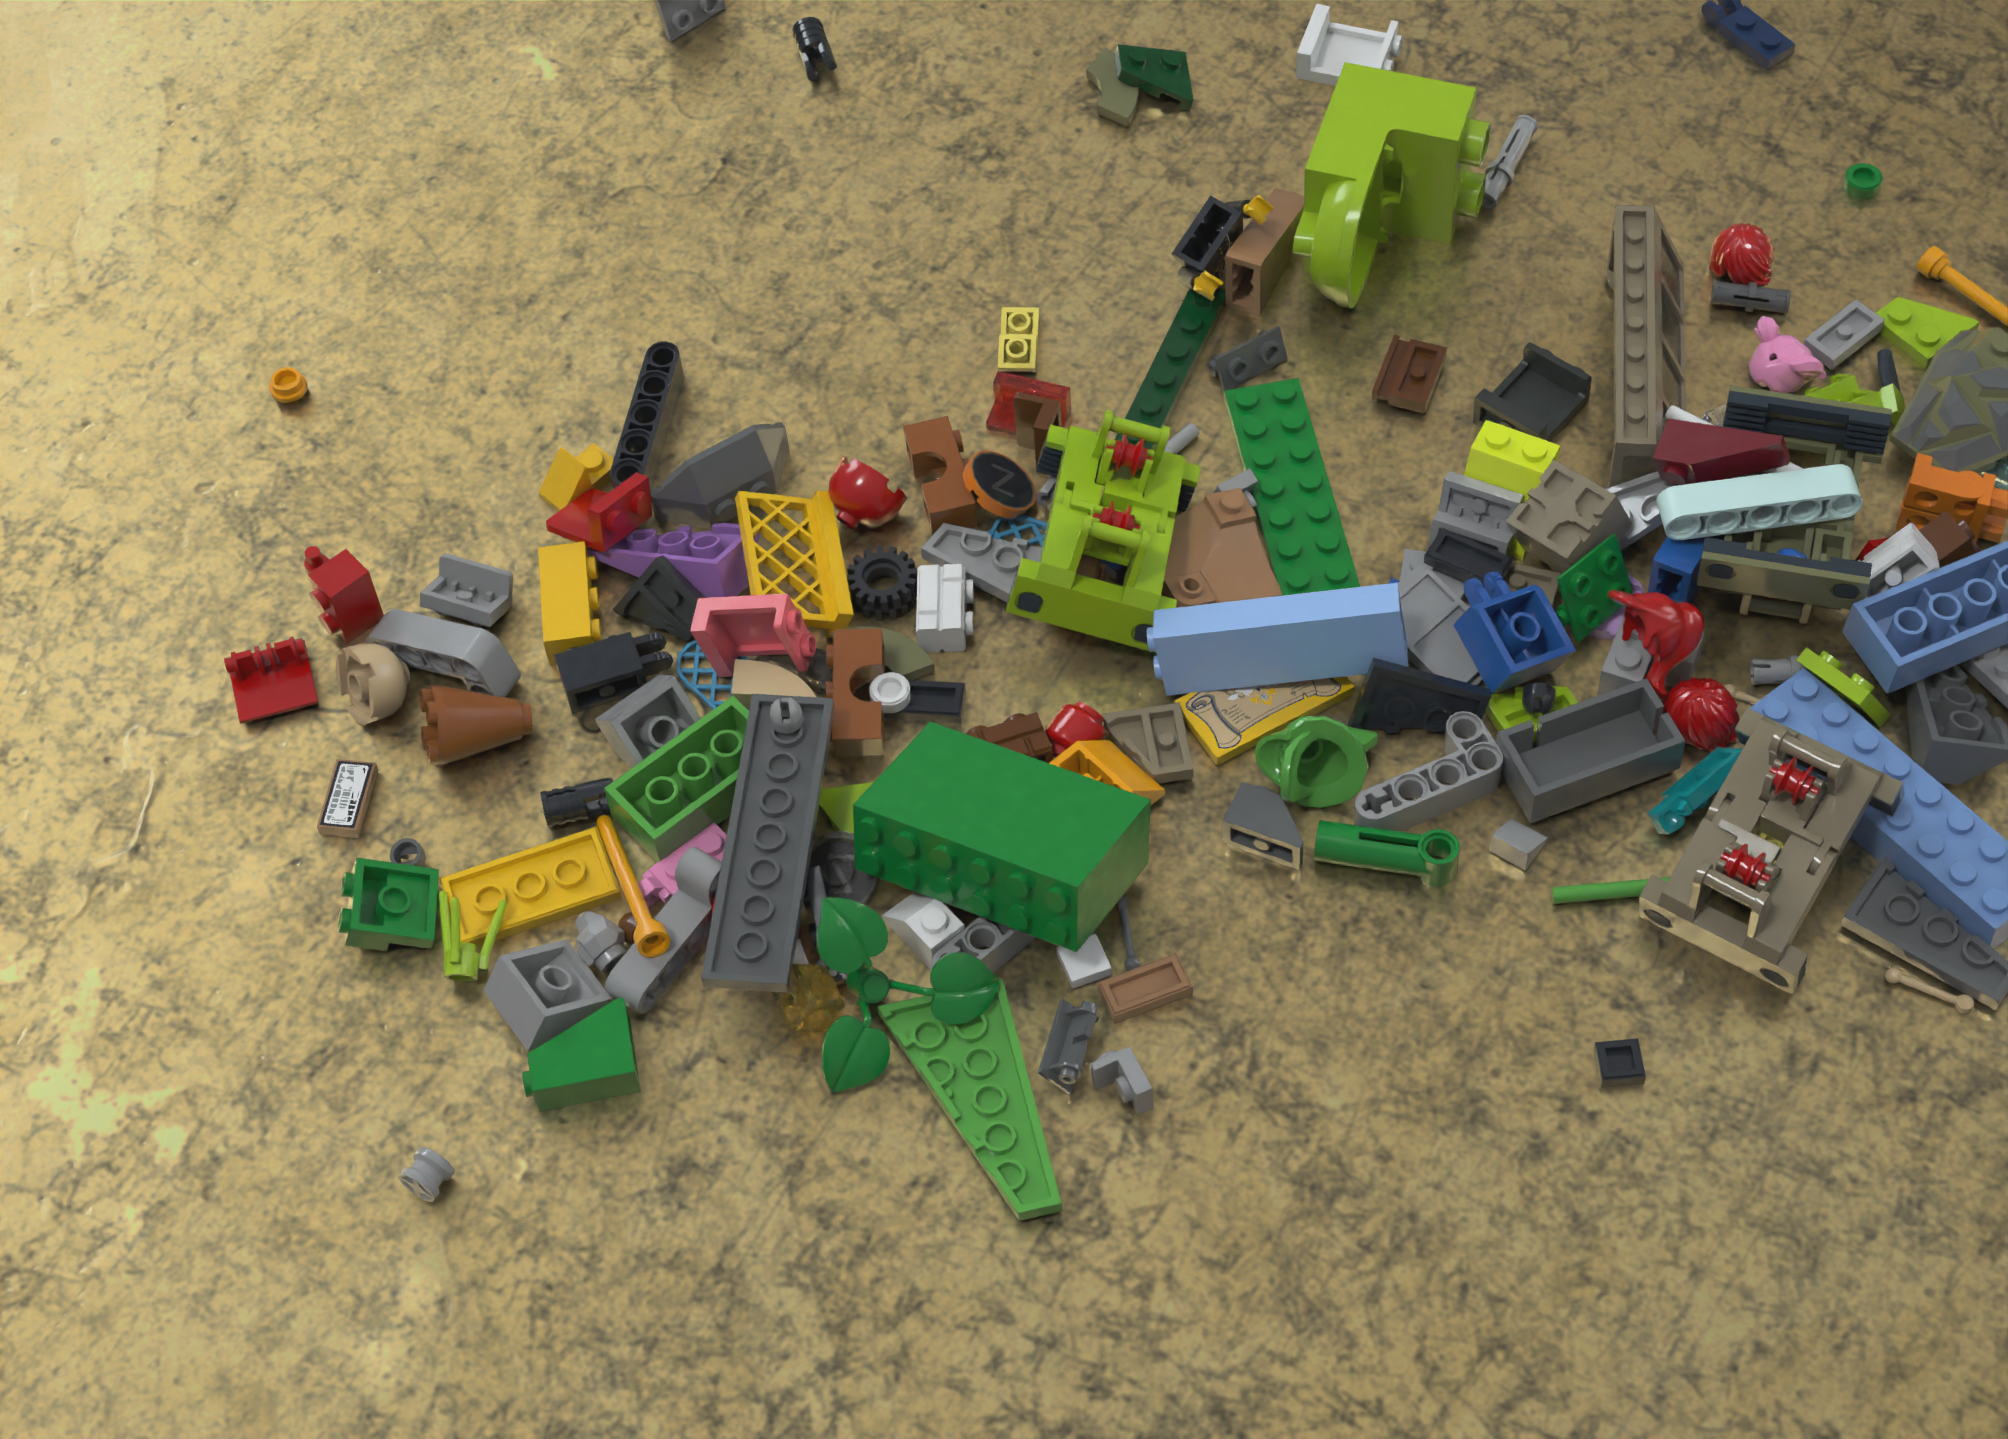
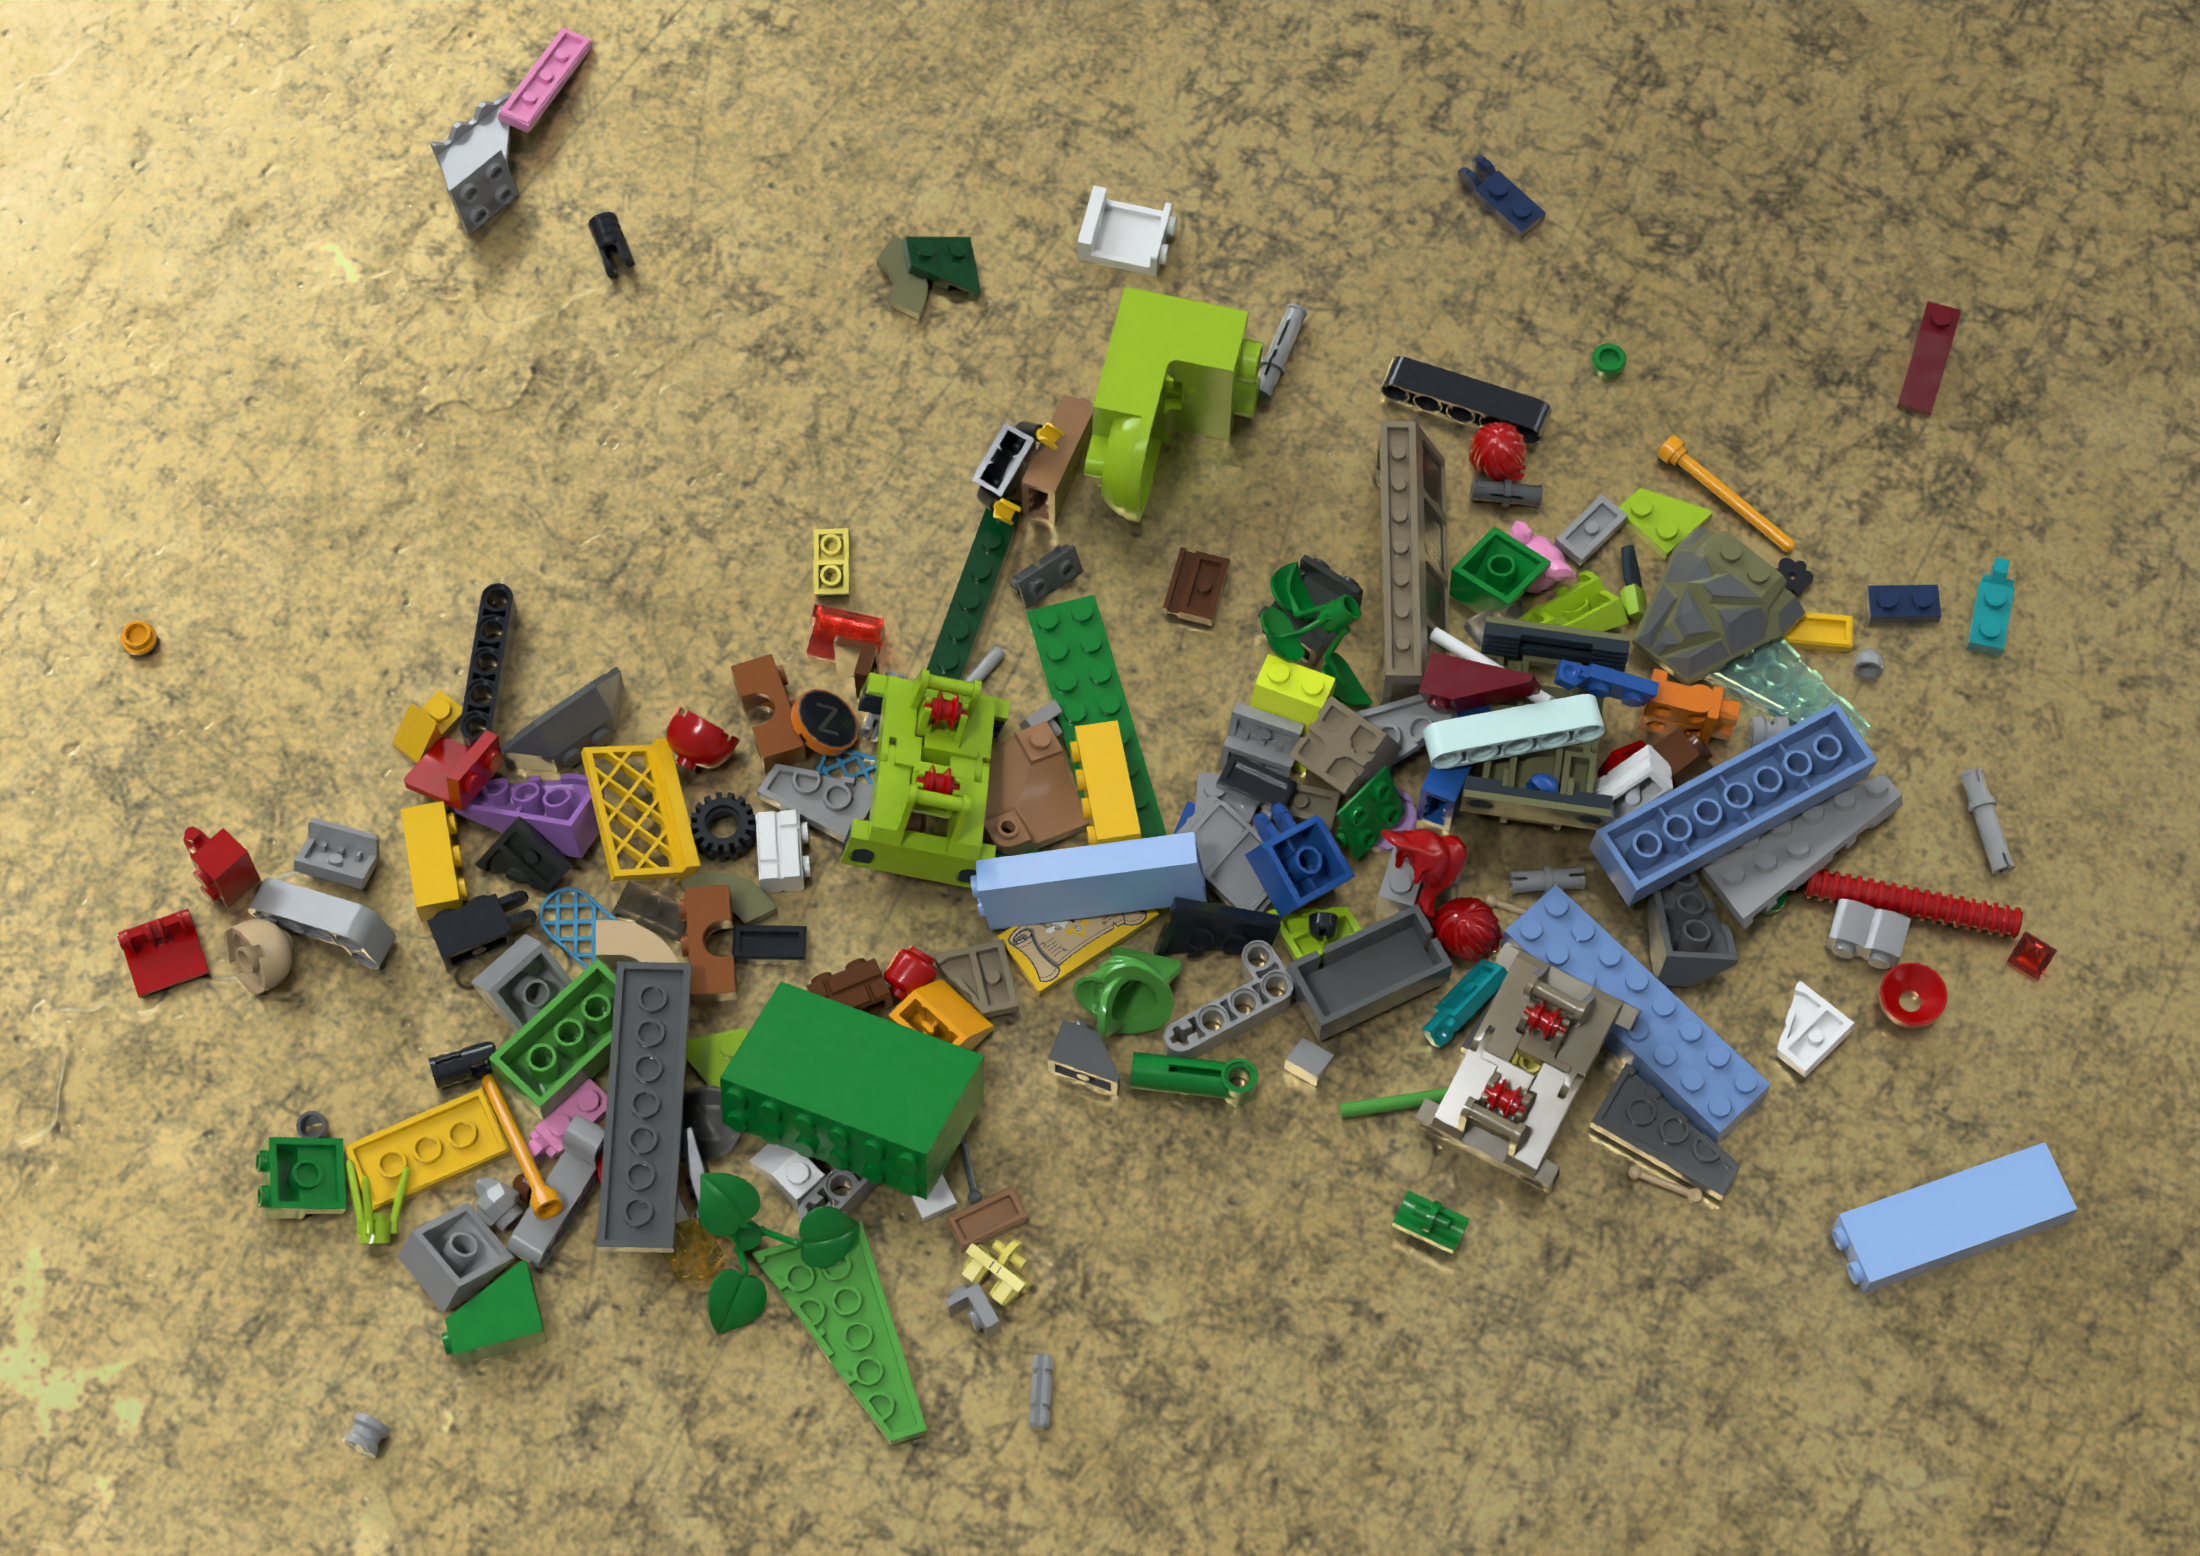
camera: 10 degrees left, 10 degrees up
tile [317,759,379,838] -> none
dark orange cone [420,685,533,766] -> none
coral panel [690,594,816,677] -> none
light grey hinge [769,697,804,734] -> none
white tile [870,672,911,713] -> none
dark grey hinge [1038,999,1100,1094] -> none
black tile [1594,1038,1646,1088] -> none
lime wing [1796,647,1891,728] -> none
none -> light yellow hips [961,1239,1034,1306]
none -> light grey axle [1029,1354,1053,1430]
none -> yellow wedge [1069,720,1141,846]
none -> green plant [1260,562,1374,706]
none -> black beam [1380,356,1552,444]
none -> green hips [1392,1190,1470,1255]
none -> green slope [1449,526,1551,613]
none -> blue hinge [1554,659,1659,707]

